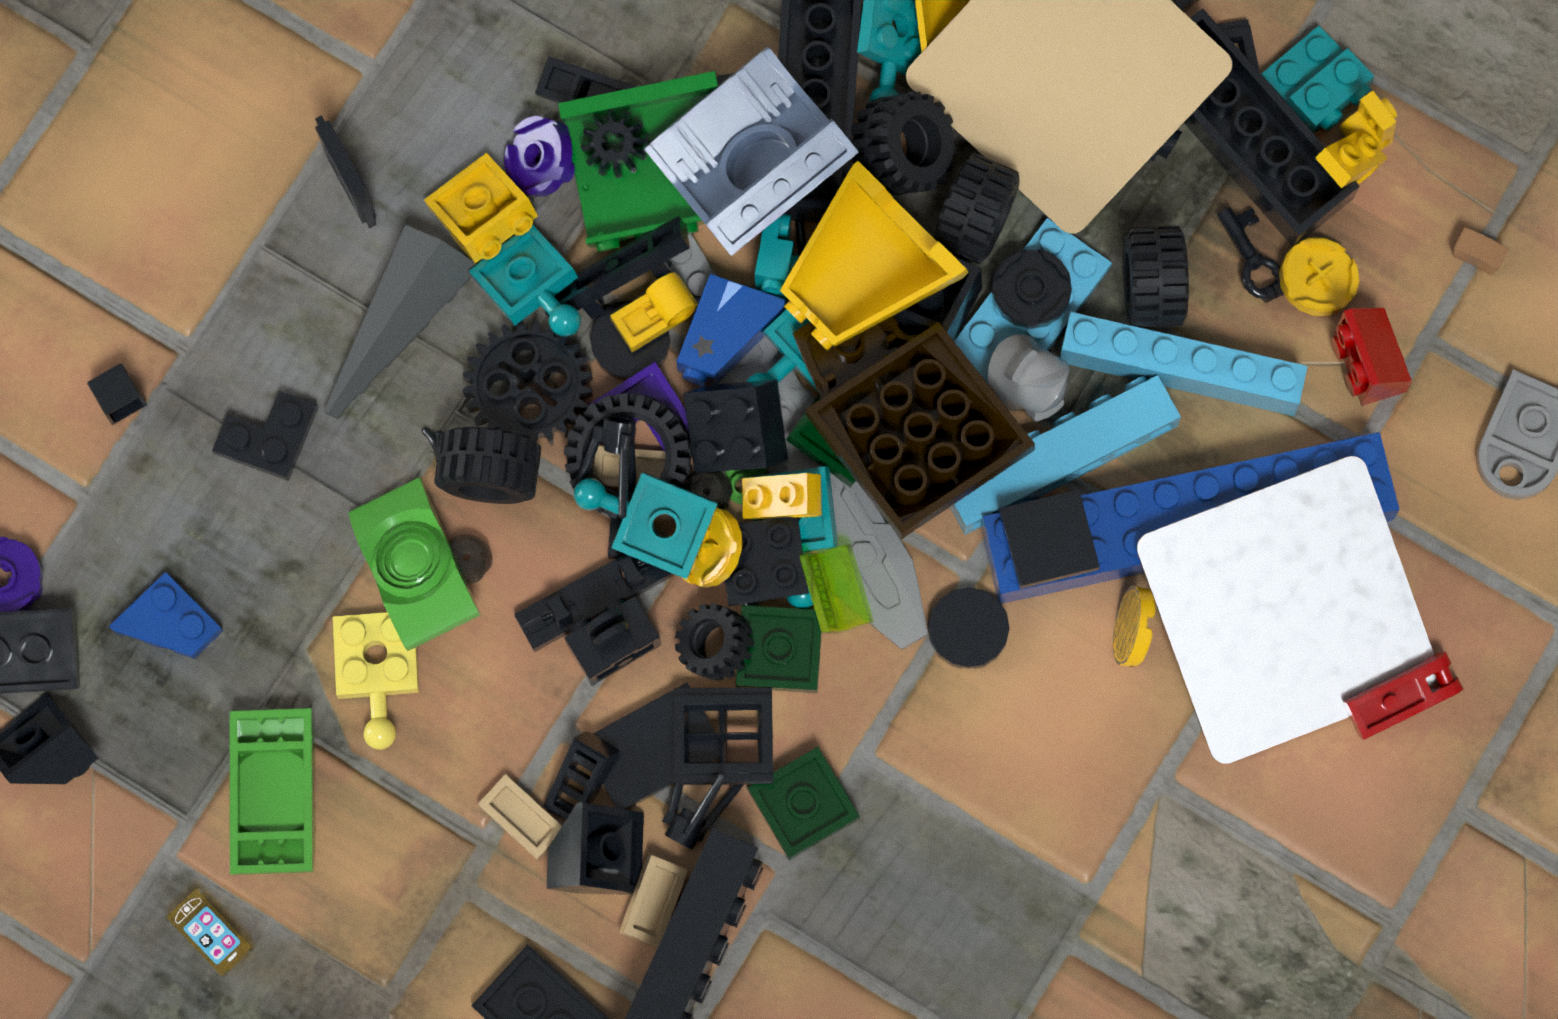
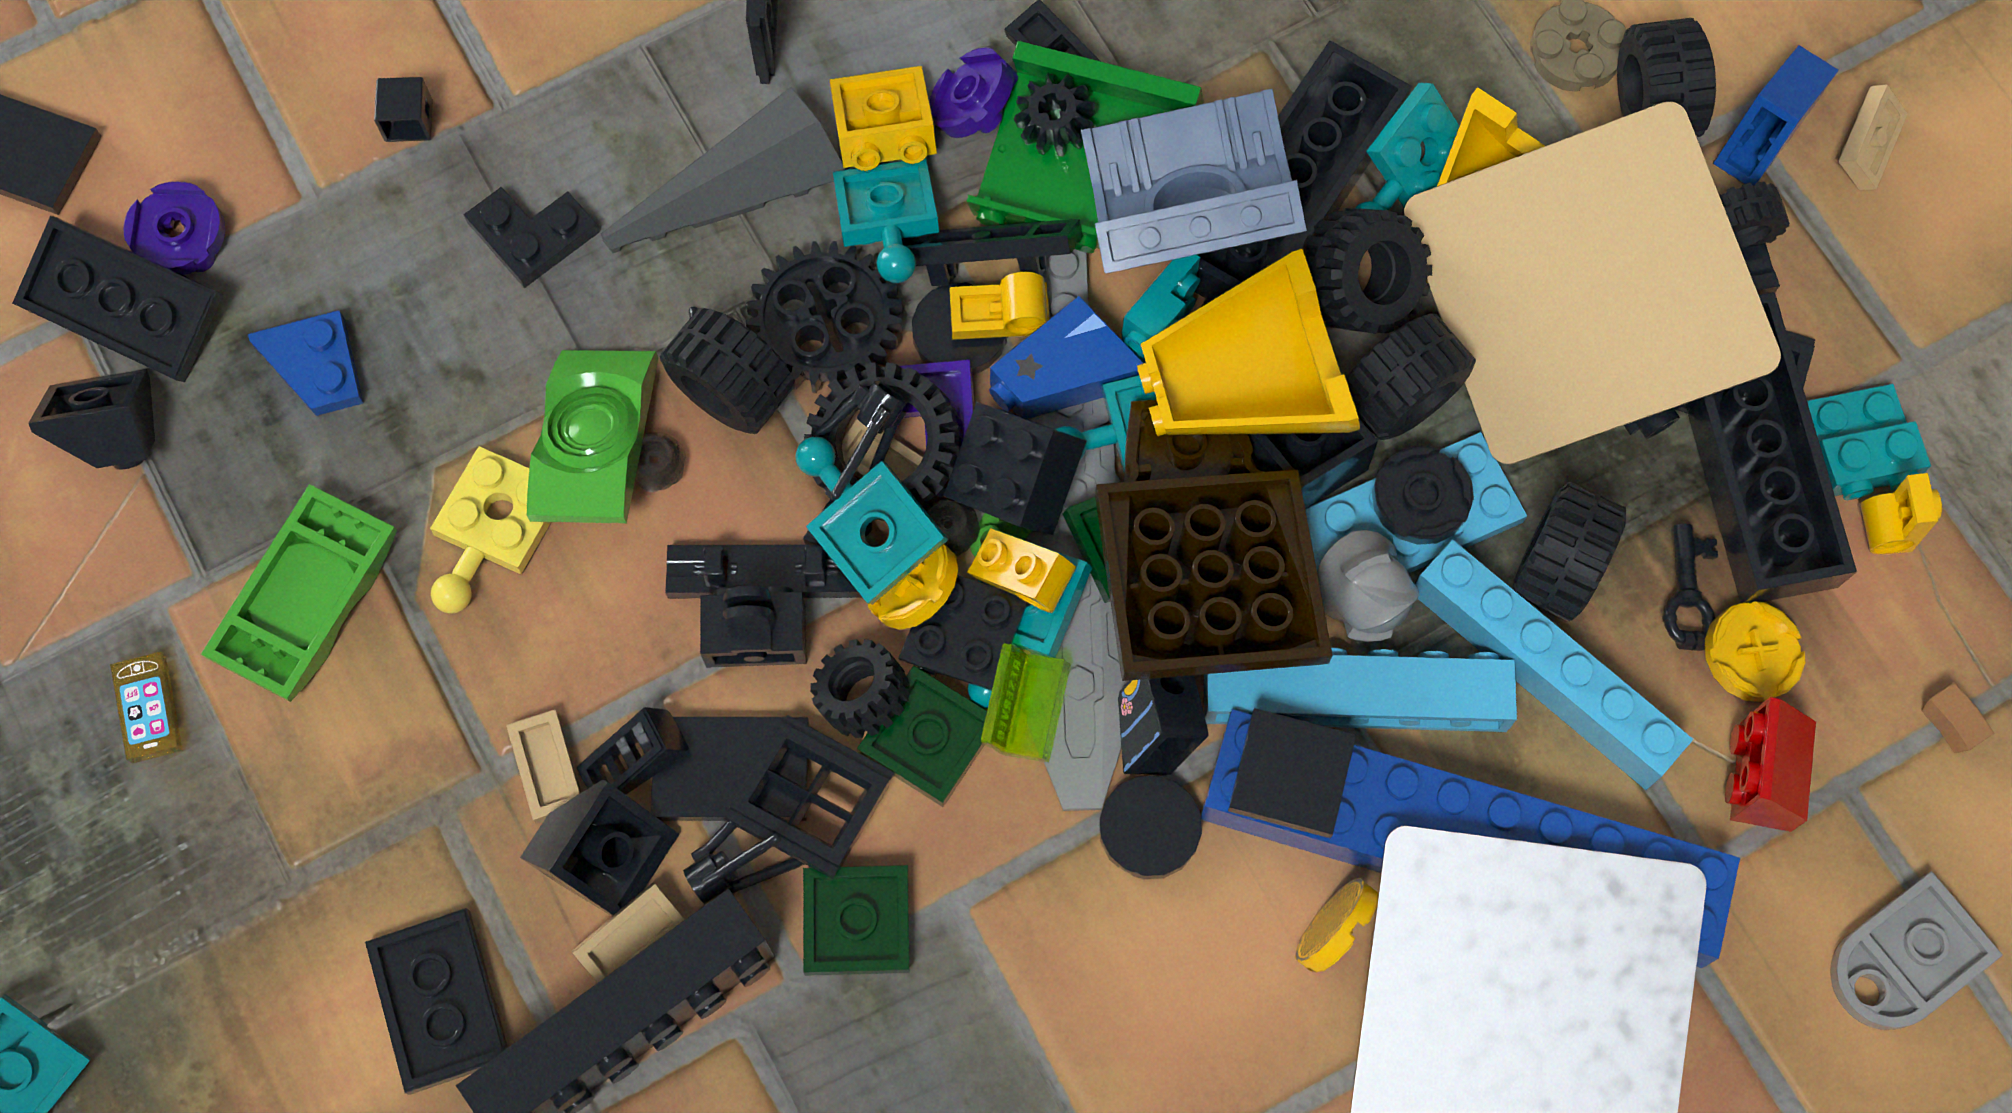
camera: 25 degrees right, 5 degrees down
yellow plate [1315,129,1388,188] -> none
none -> black torso [1118,675,1209,775]

